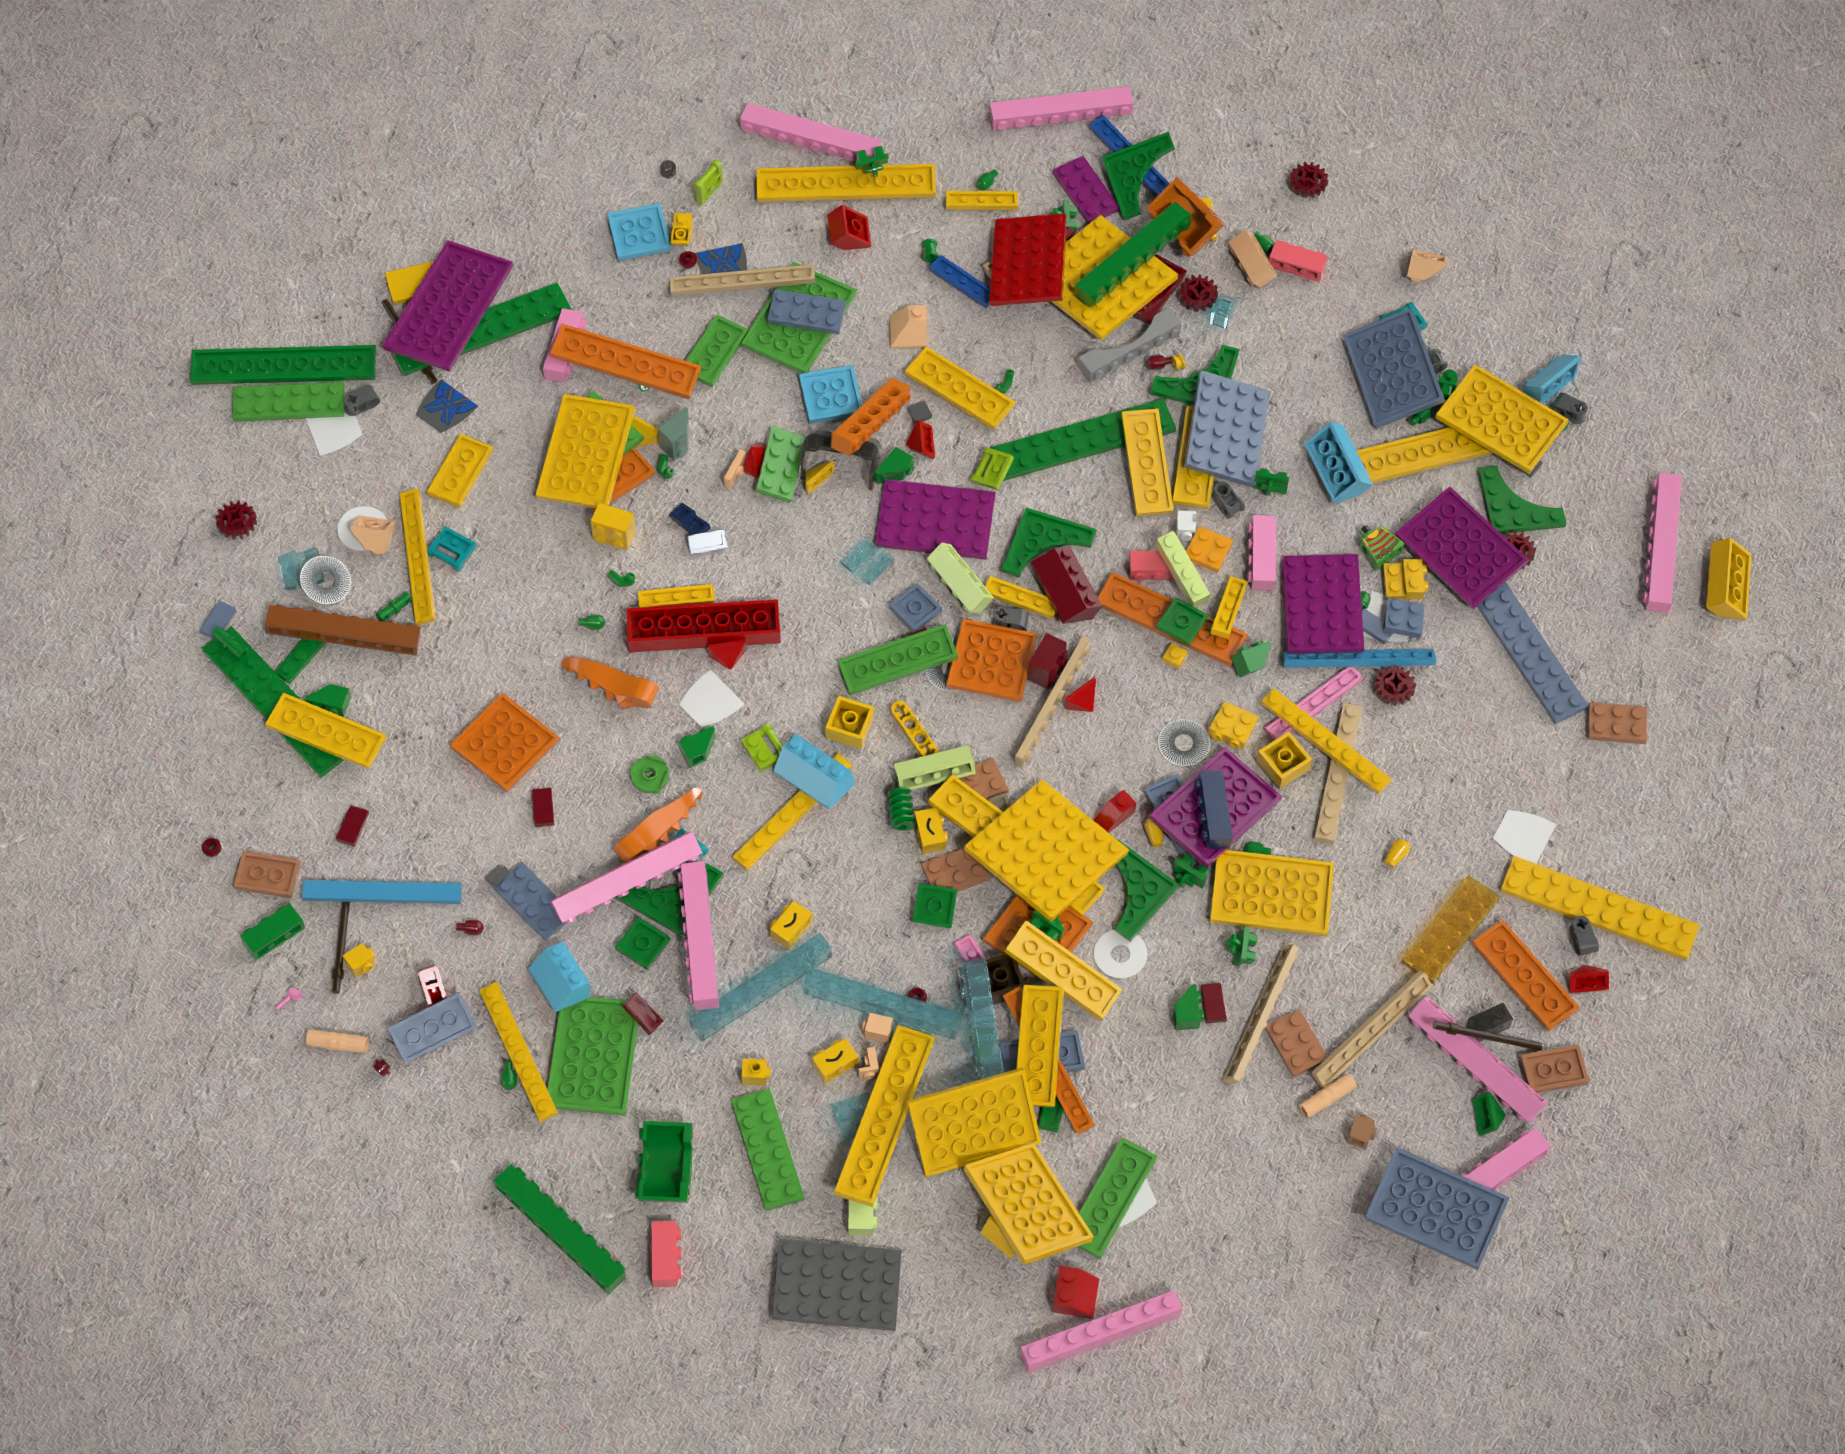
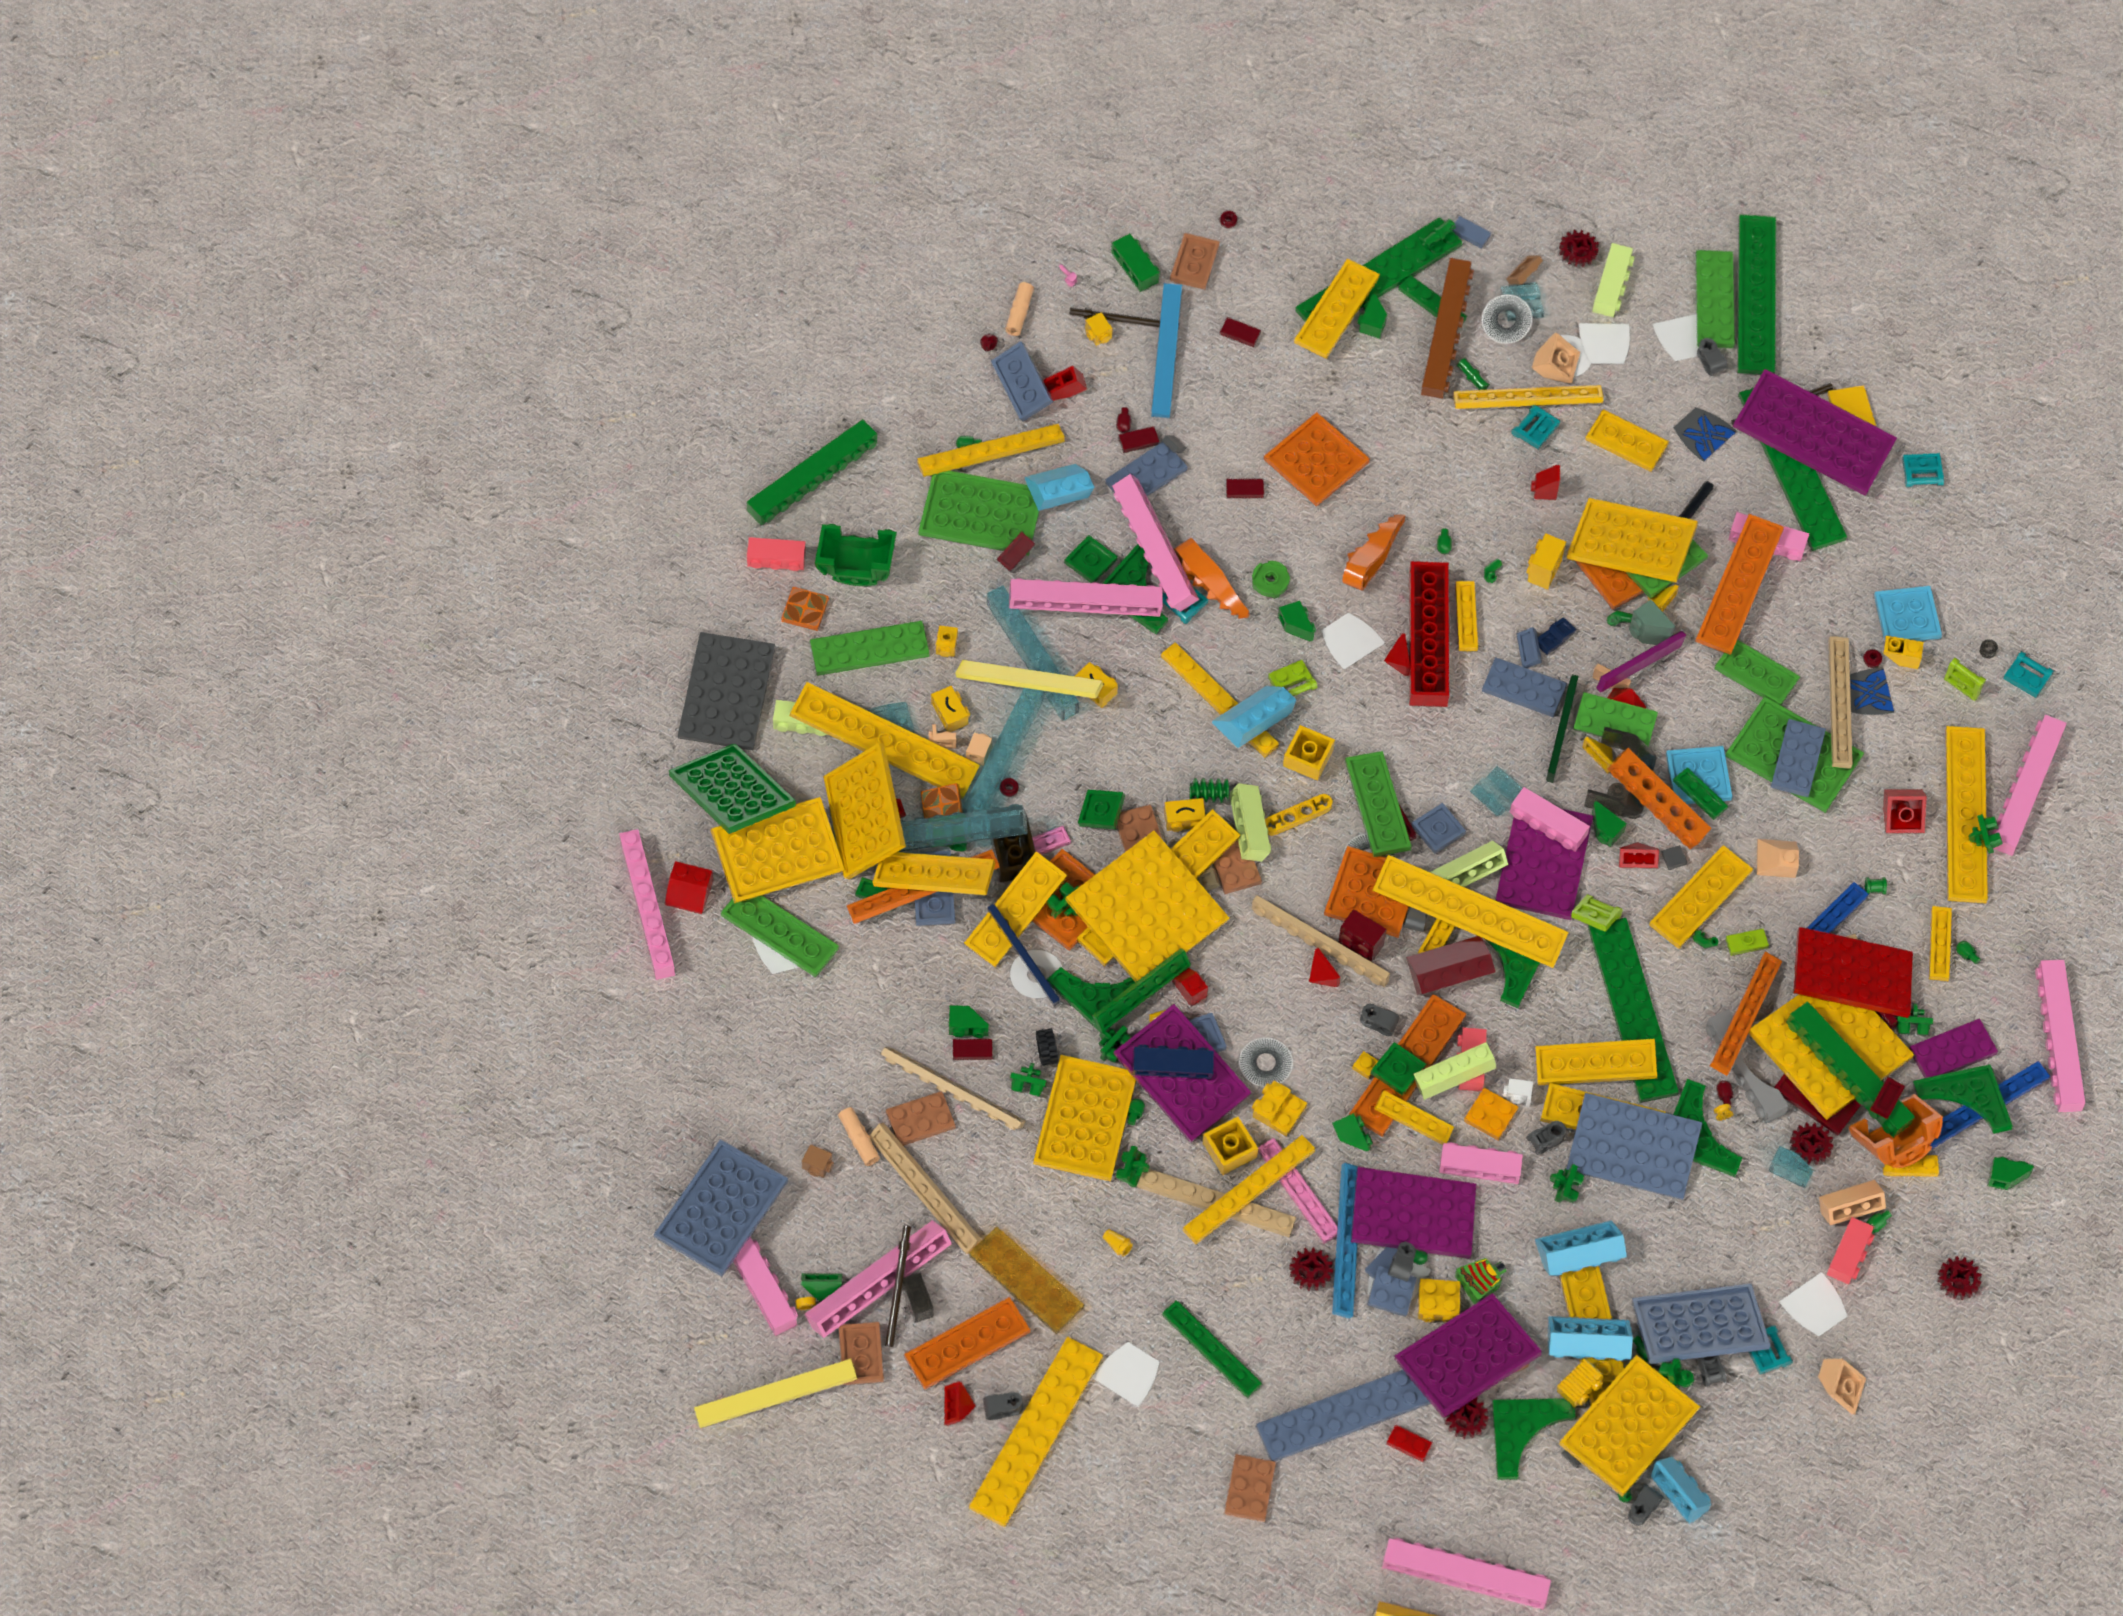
camera: 95 degrees right, 0 degrees up
none -> green plate [669,744,796,834]
none -> light yellow tile [694,1359,857,1428]
none -> tile [781,587,829,631]
none -> yellow tile [795,1297,816,1310]
none -> tile [921,783,964,830]
none -> light yellow tile [955,660,1103,699]
none -> dark blue tile [987,904,1060,1006]
none -> black tyre [1036,1028,1058,1066]
none -> green tile [1092,948,1191,1033]
none -> green hips [1116,1146,1150,1187]
none -> dark red tile [1118,426,1159,453]
none -> green tile [1162,1300,1262,1399]
none -> dark grey piece [1360,1004,1400,1036]
none -> yellow plate [1373,855,1569,968]
none -> red plate [1386,1425,1432,1462]
none -> dark grey piece [1388,1242,1416,1282]
none -> sand blue plate [1482,657,1567,718]
none -> medium nougat plate [1506,255,1543,285]
none -> bright pink brick [1510,787,1590,852]
none -> red slope [1531,465,1560,500]
none -> dark green tile [1546,674,1579,783]
none -> medium azure slope [1548,1316,1633,1361]
none -> yellow brick [1557,1358,1603,1408]
none -> white sticker [1579,323,1630,364]
none -> yellowish green brick [1592,243,1635,317]
none -> magenta tile [1596,631,1686,693]
none -> green tile [1673,767,1728,820]
none -> black axle [1679,481,1714,519]
none -> orange plate [1710,951,1782,1076]
none -> lime plate [1725,928,1769,956]
none -> white sticker [1779,1272,1847,1336]
none -> dark red tile [1870,1077,1905,1120]
none -> teal plate [1902,453,1944,487]
none -> green slope [1987,1157,2034,1190]
none -> teal plate [2003,651,2054,698]

